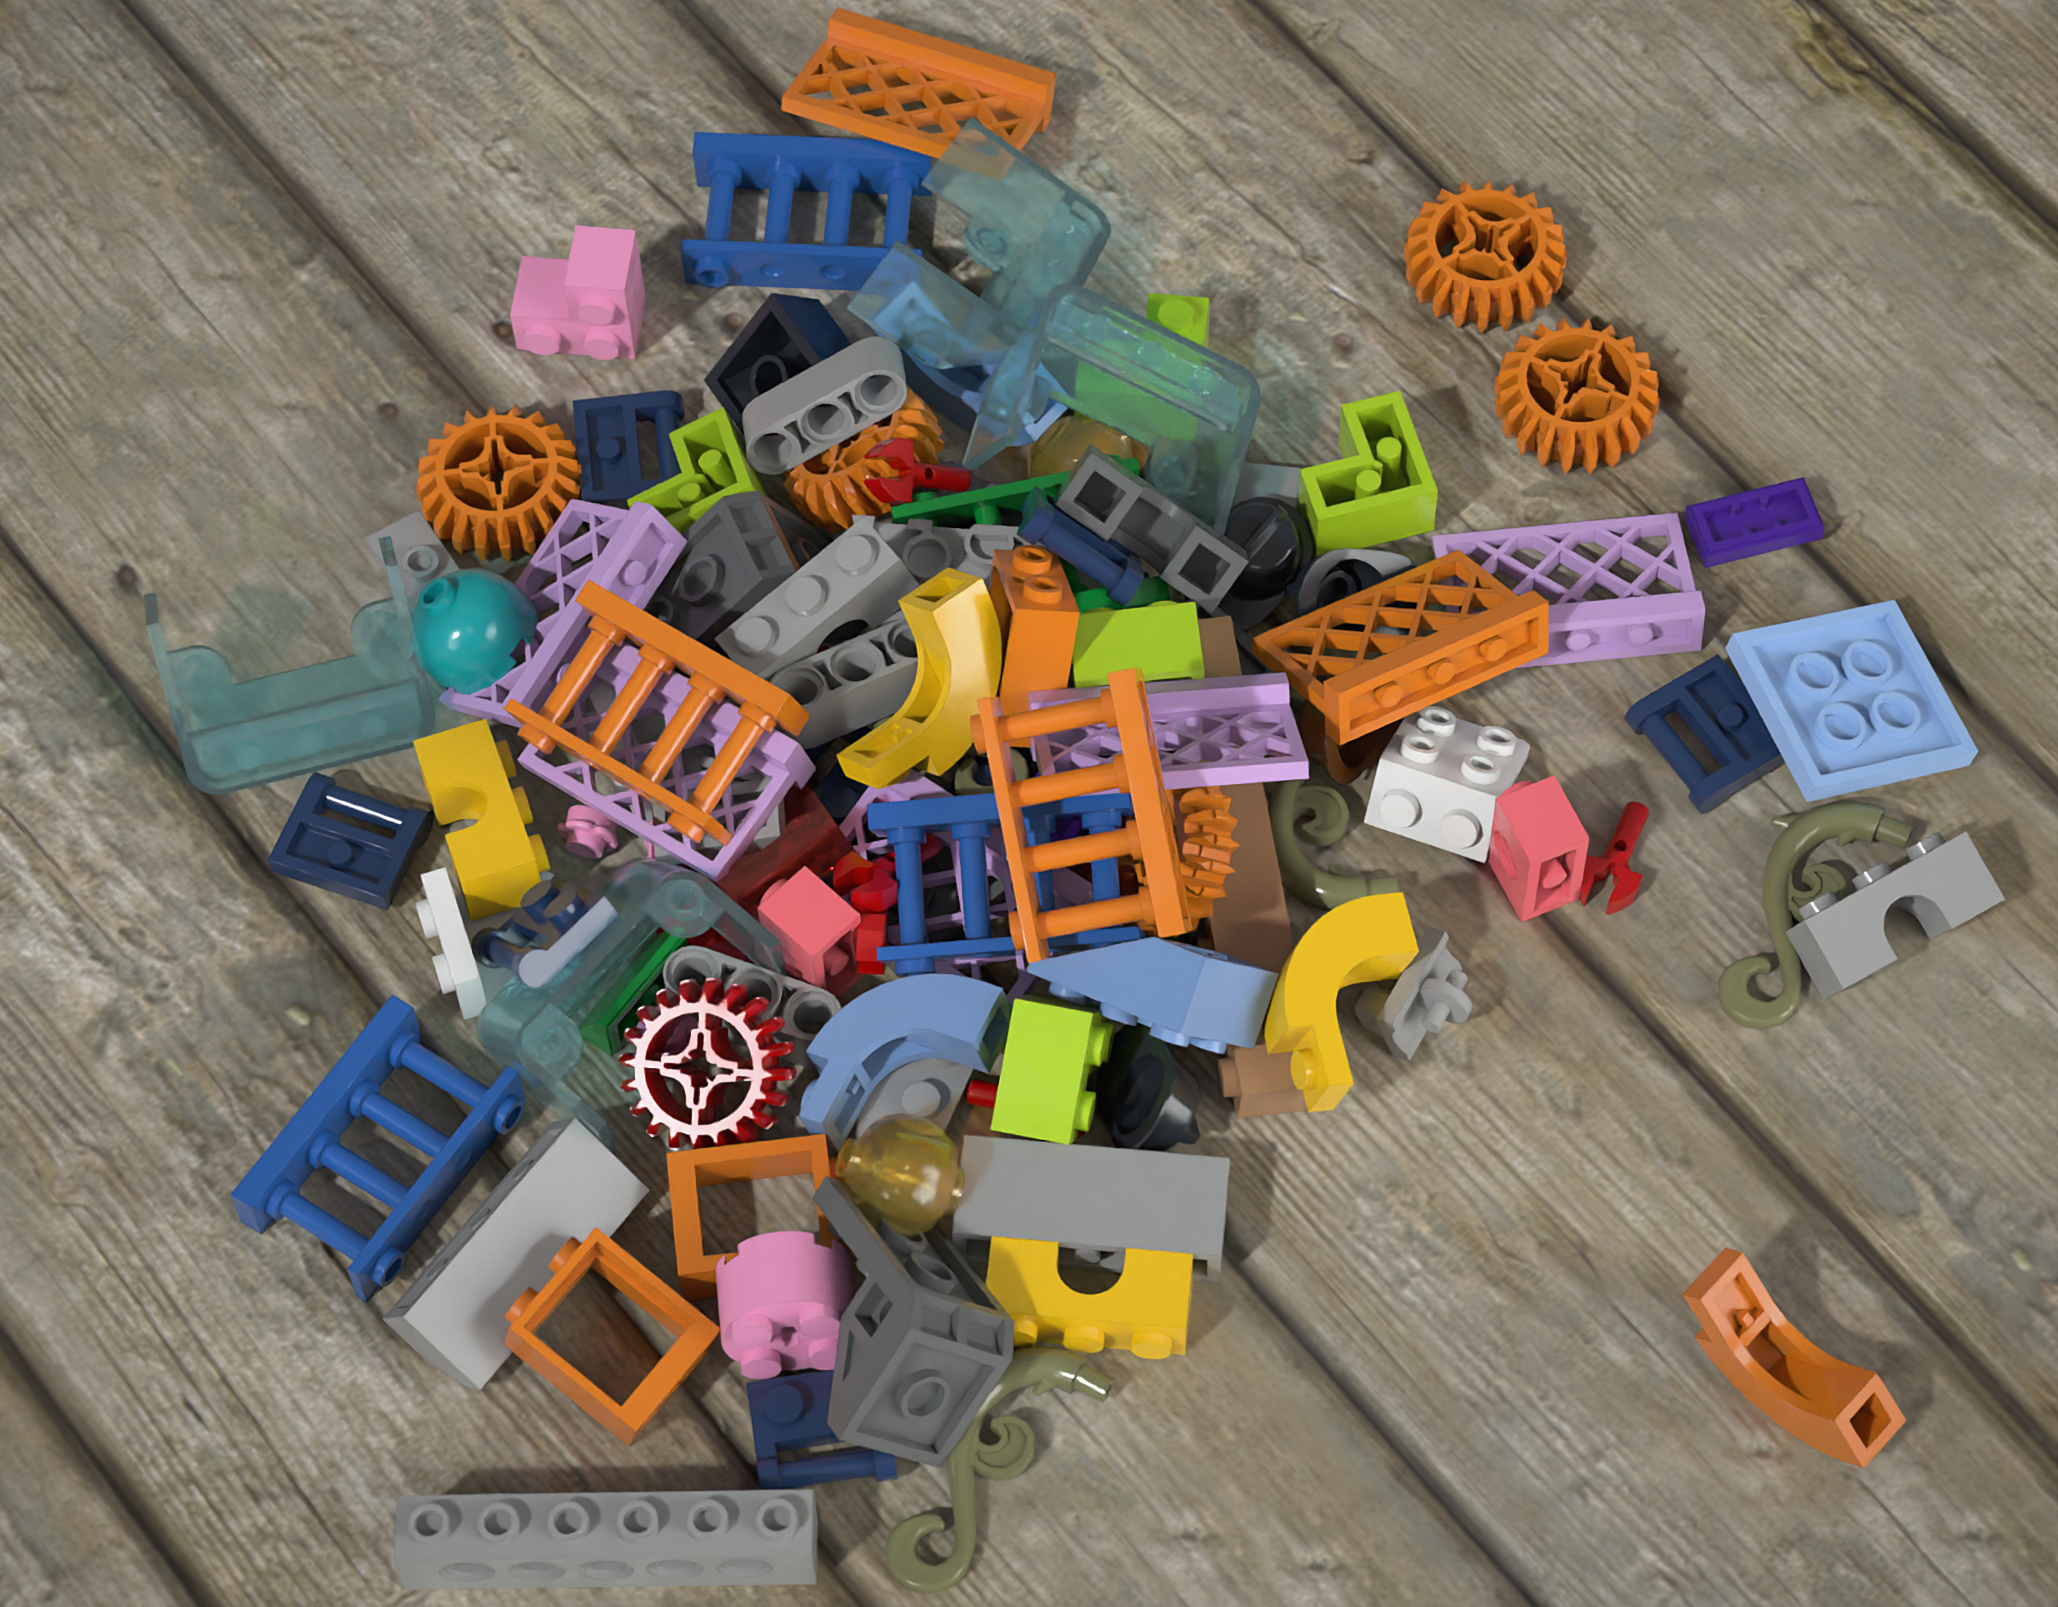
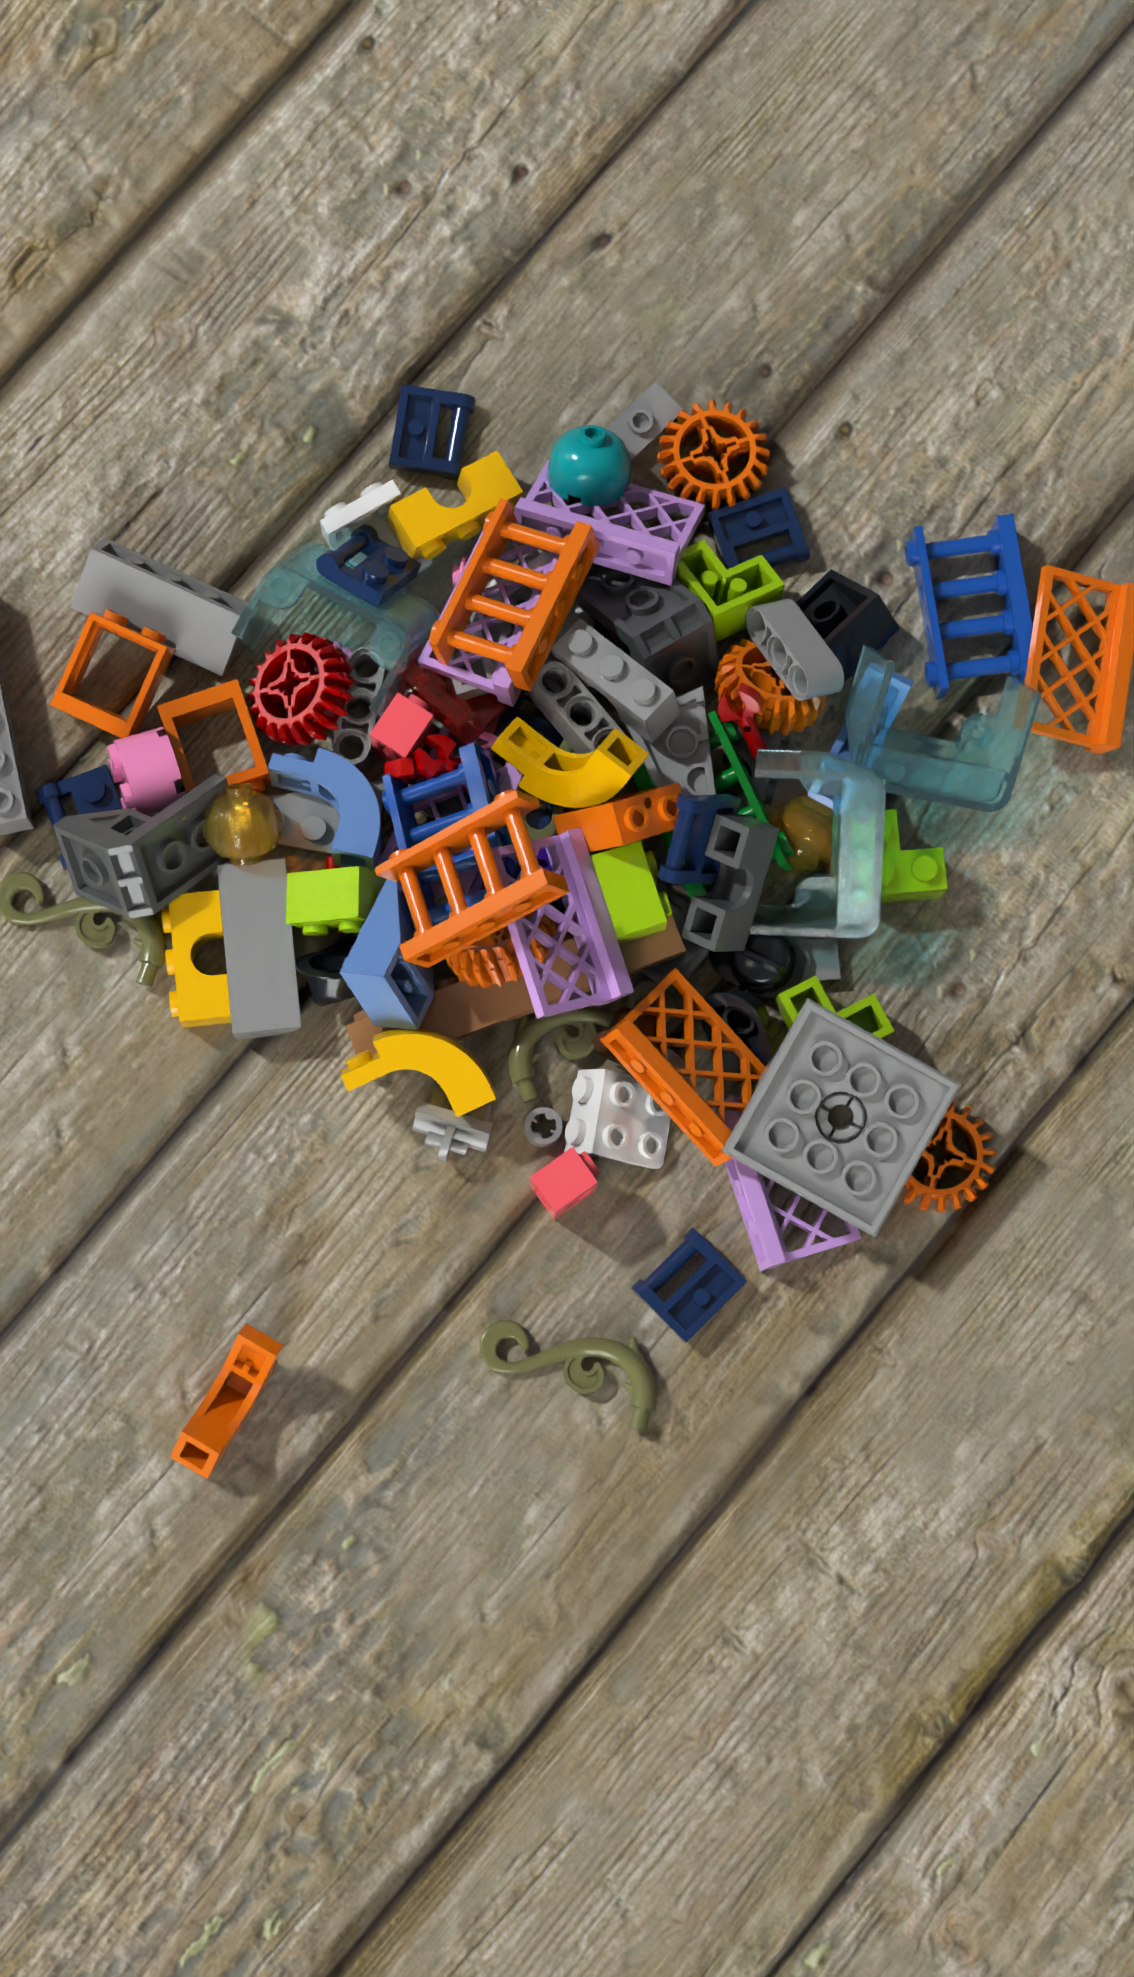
camera: 70 degrees right, 20 degrees up
clear light blue windscreen [143,536,435,795] -> none
blue fence [230,994,526,1302] -> none
bright pink brick [510,225,646,360] -> none
green slope [576,927,688,1056] -> none
orange gear [1403,178,1567,334] -> none
red bar [1579,801,1649,915] -> none
dark purple plate [1684,477,1825,568] -> none
light blue plate [1725,600,1978,802] -> none
light grey arch [1785,831,2005,1000] -> none
none -> light grey bush [524,1107,563,1147]
none -> light grey piece [721,998,962,1237]

